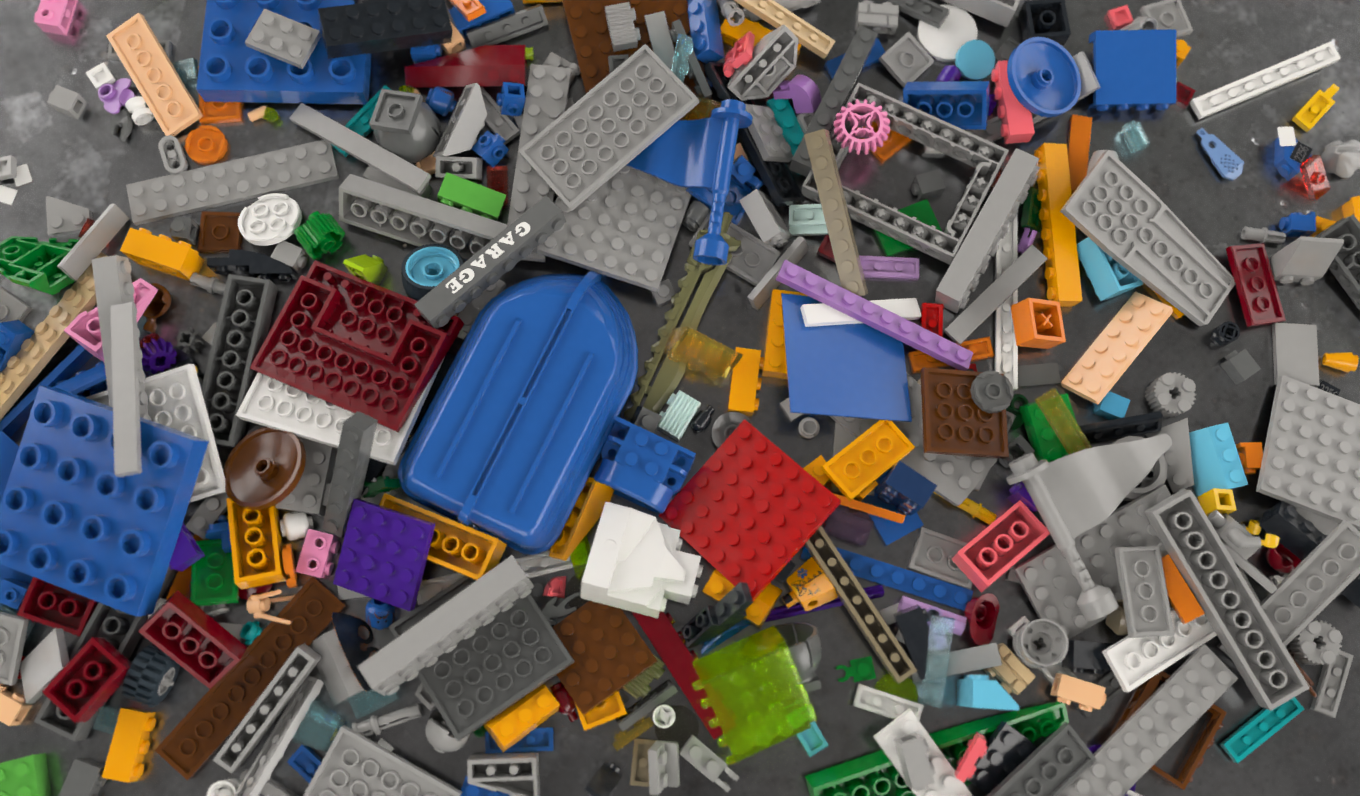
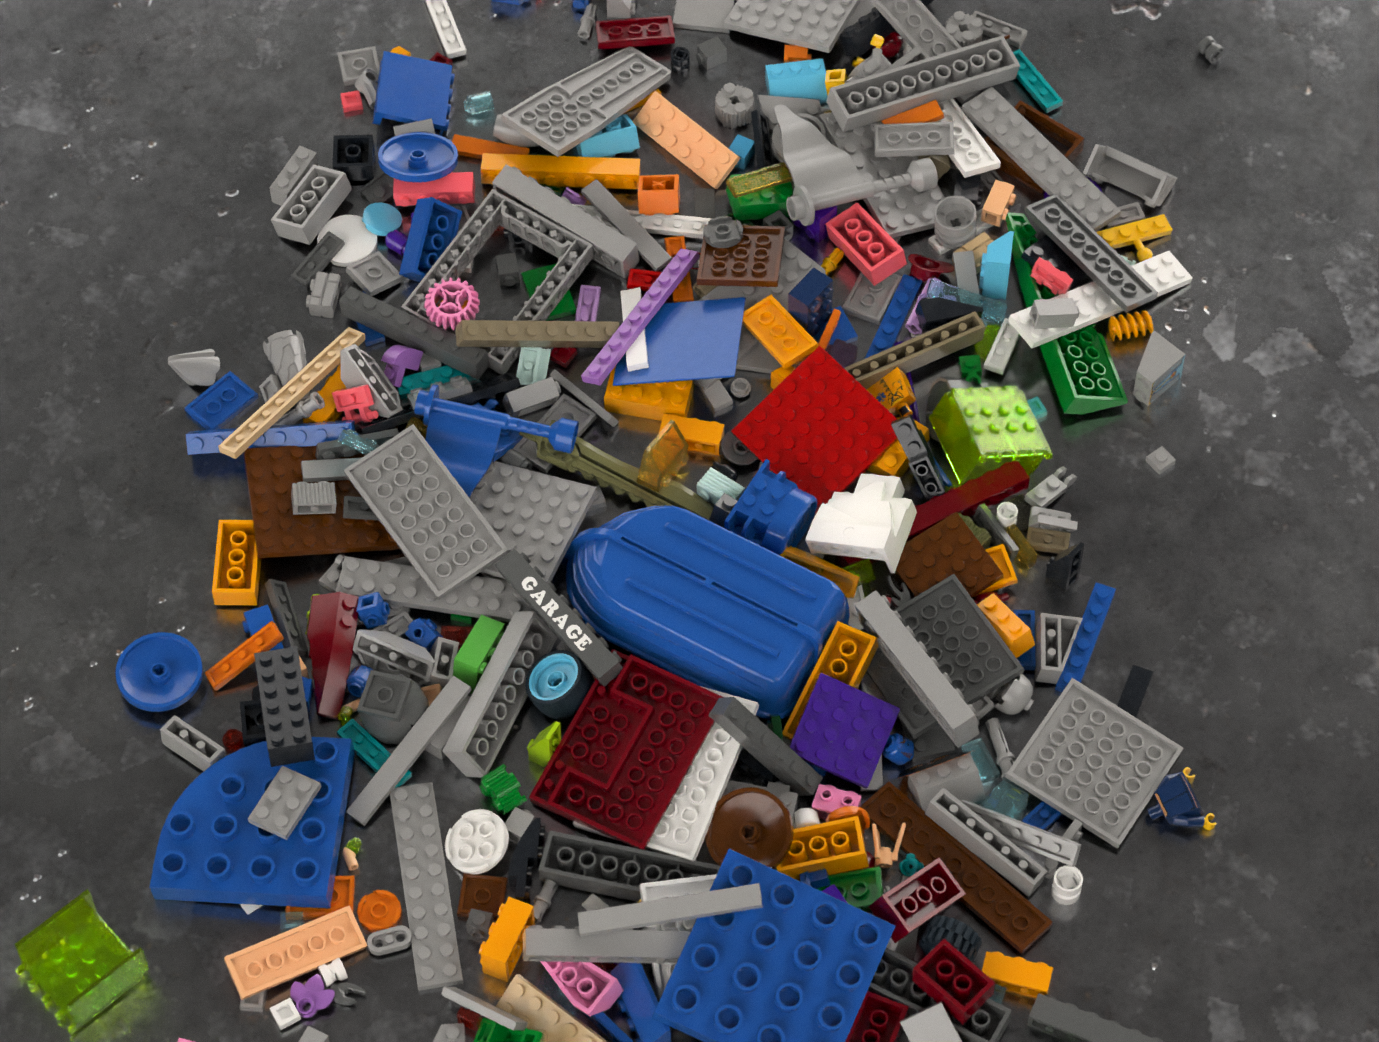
camera: 80 degrees left, 20 degrees down
medium blue piece [1196,128,1244,181] -> none

